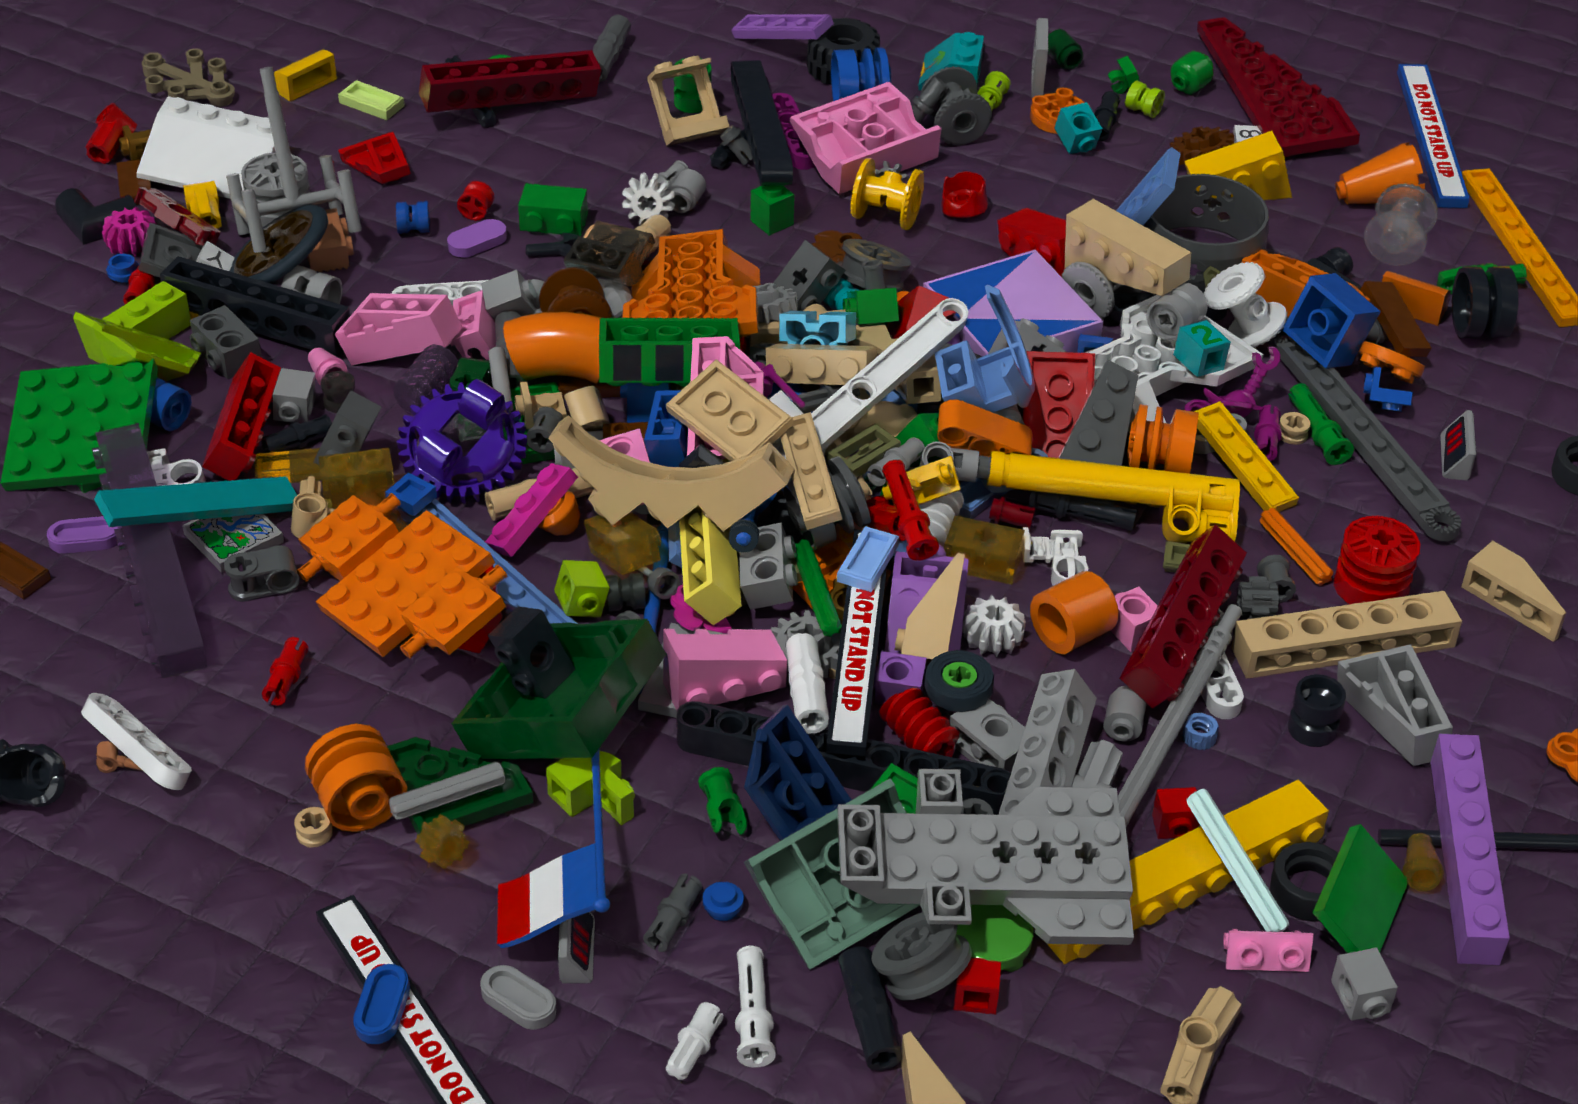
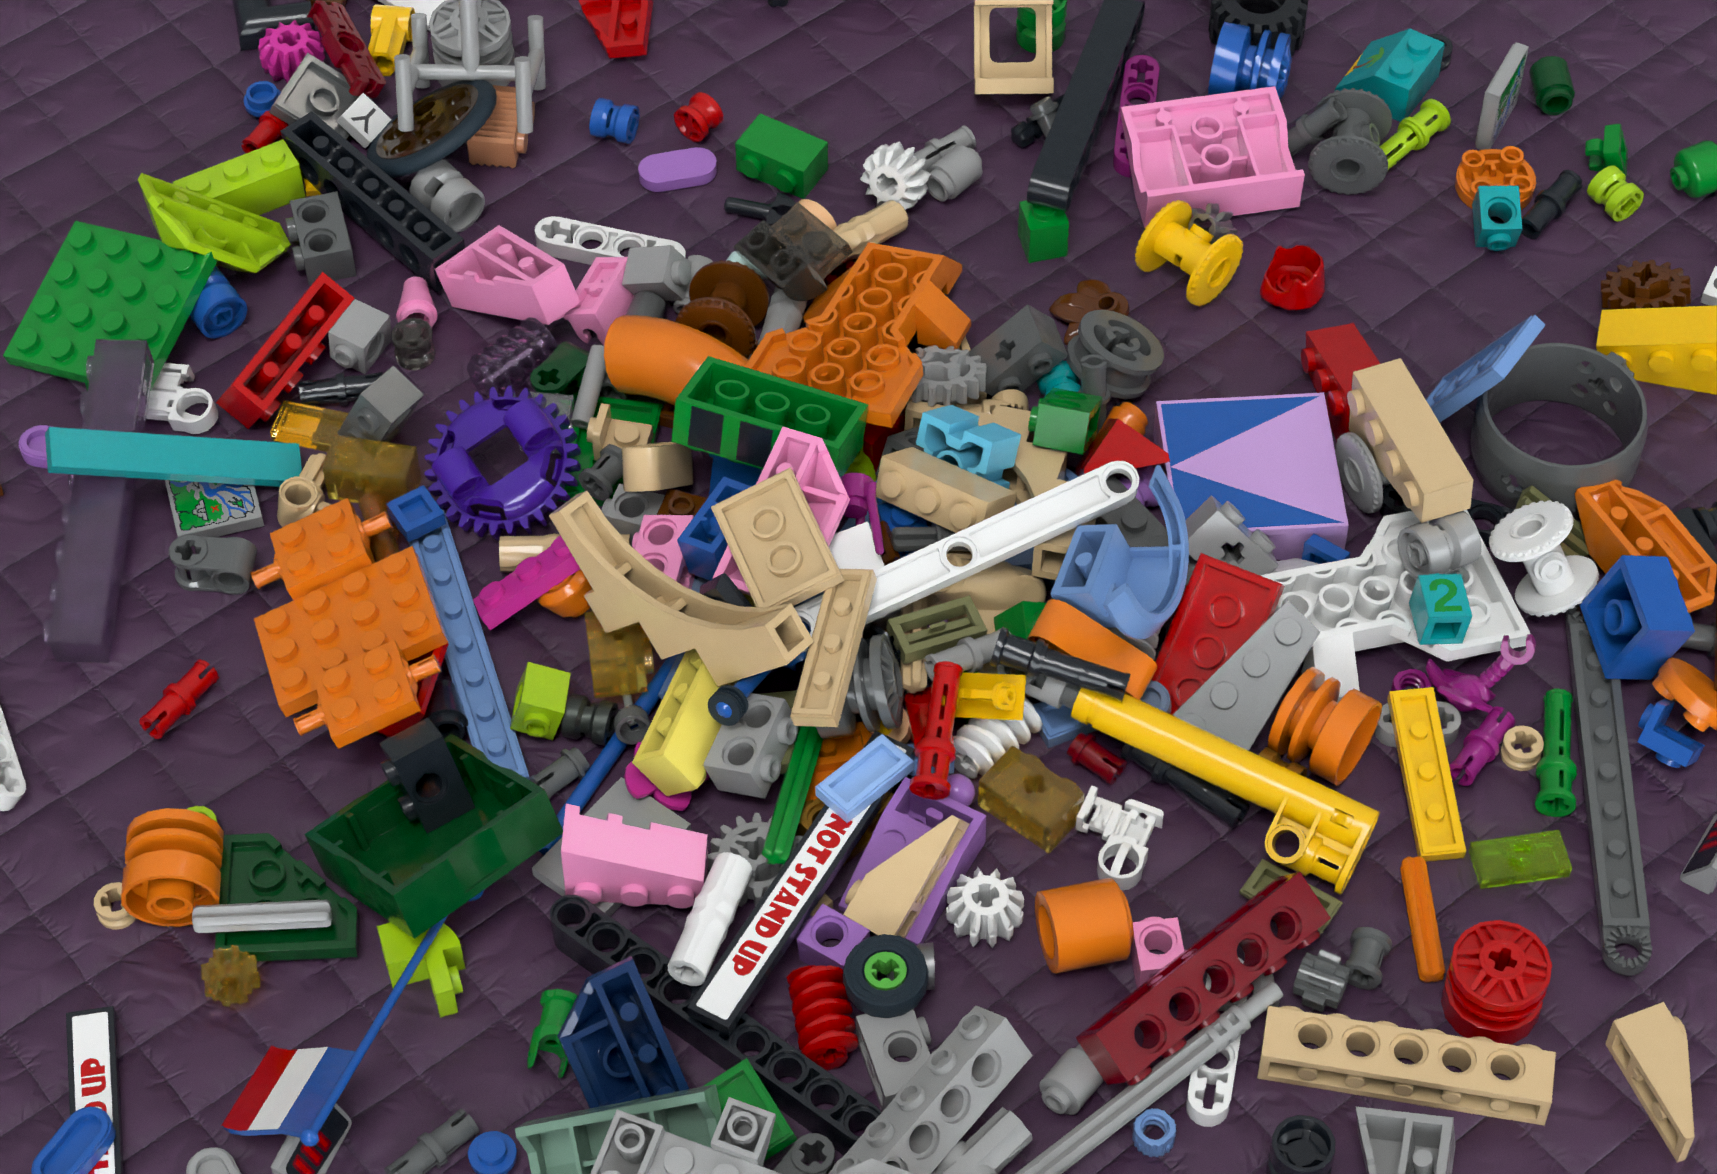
camera: 25 degrees right, 10 degrees up
none -> black pin [990,627,1131,702]
none -> clear neon green plate [1469,830,1572,889]

